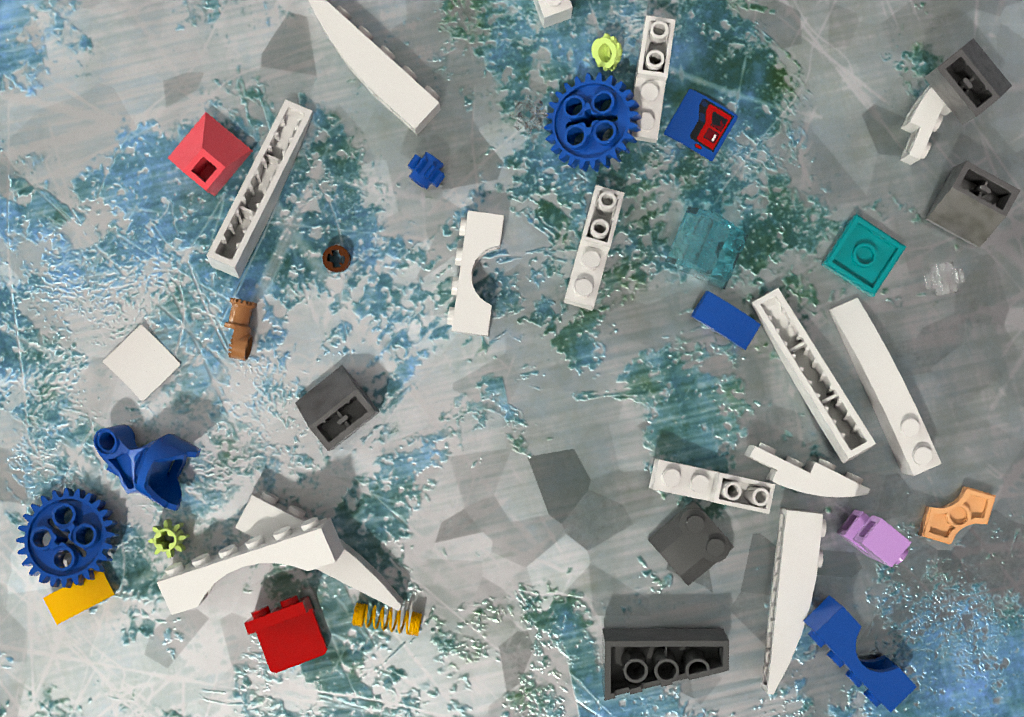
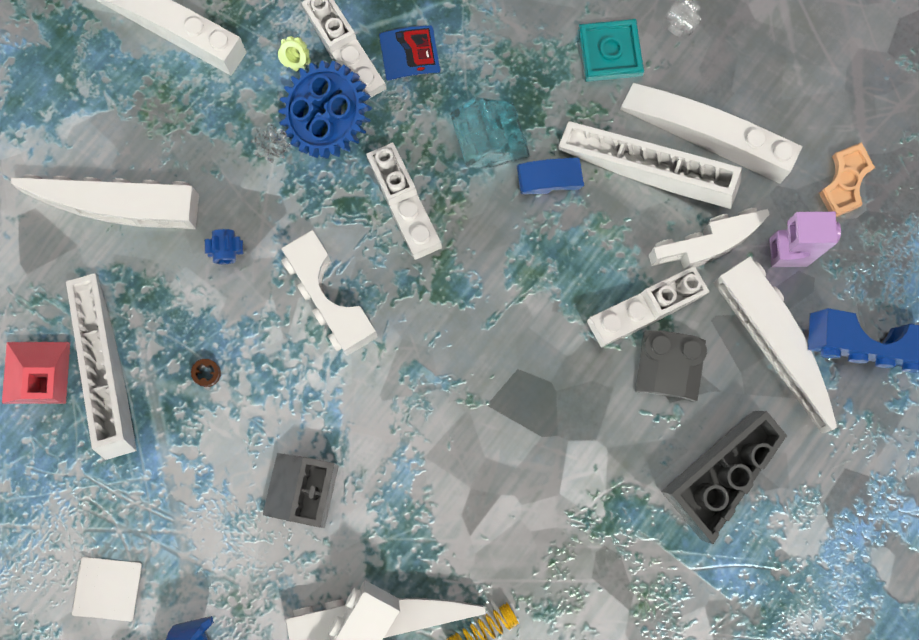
camera: 40 degrees left, 10 degrees down
medium nougat connector [224,298,257,361] -> none

